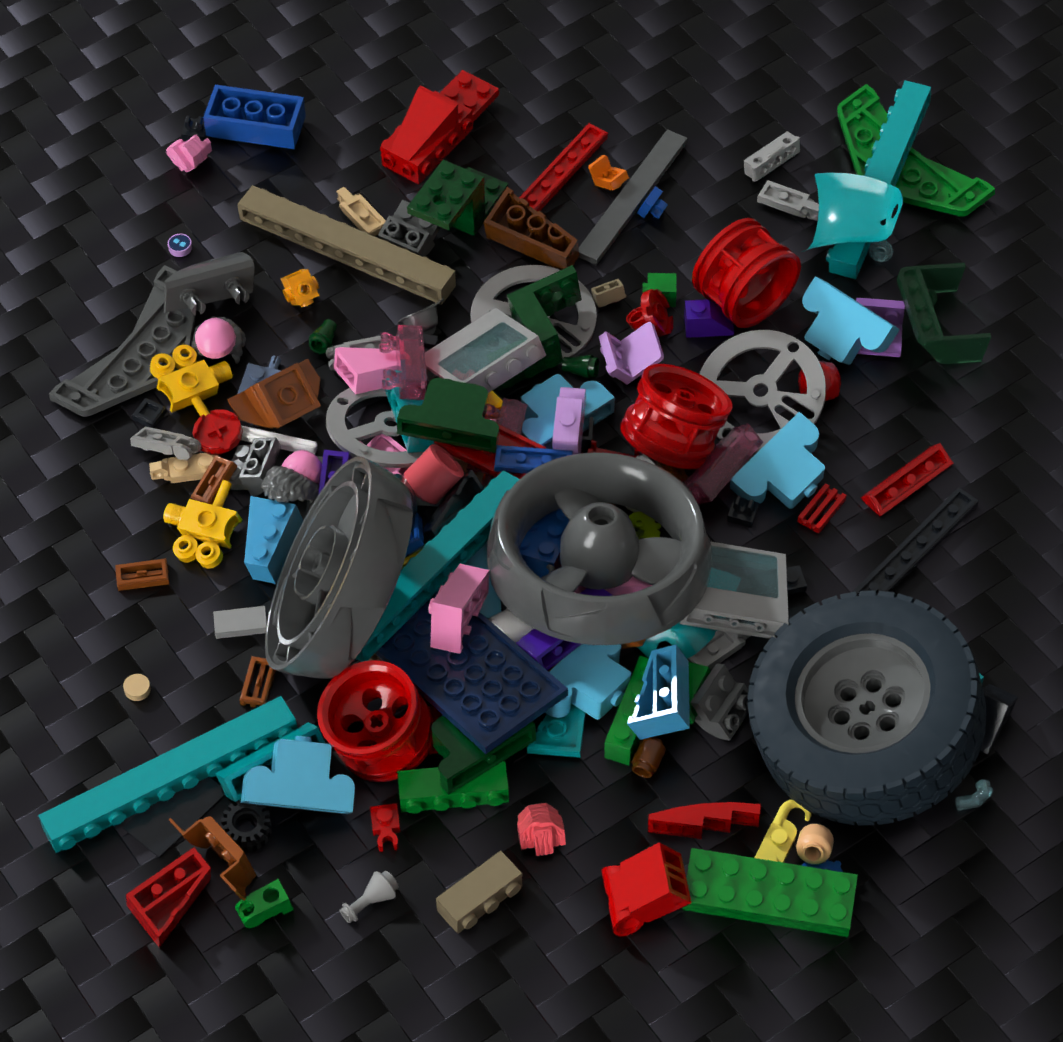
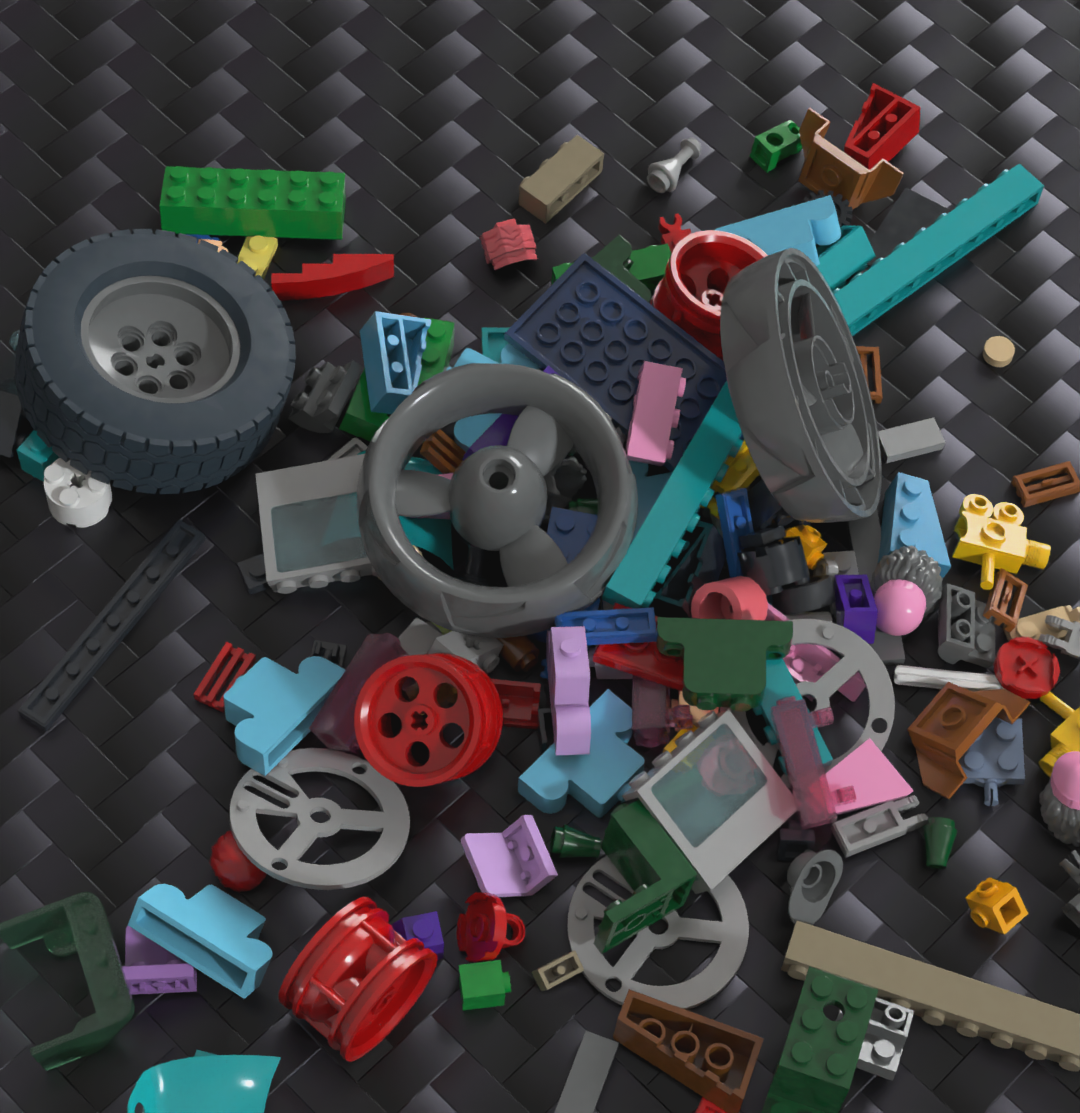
camera: 165 degrees right, 5 degrees up
tan hinge [337,187,386,237] -> none
red piece [602,842,692,936] -> none
red slope [860,443,954,516] -> none

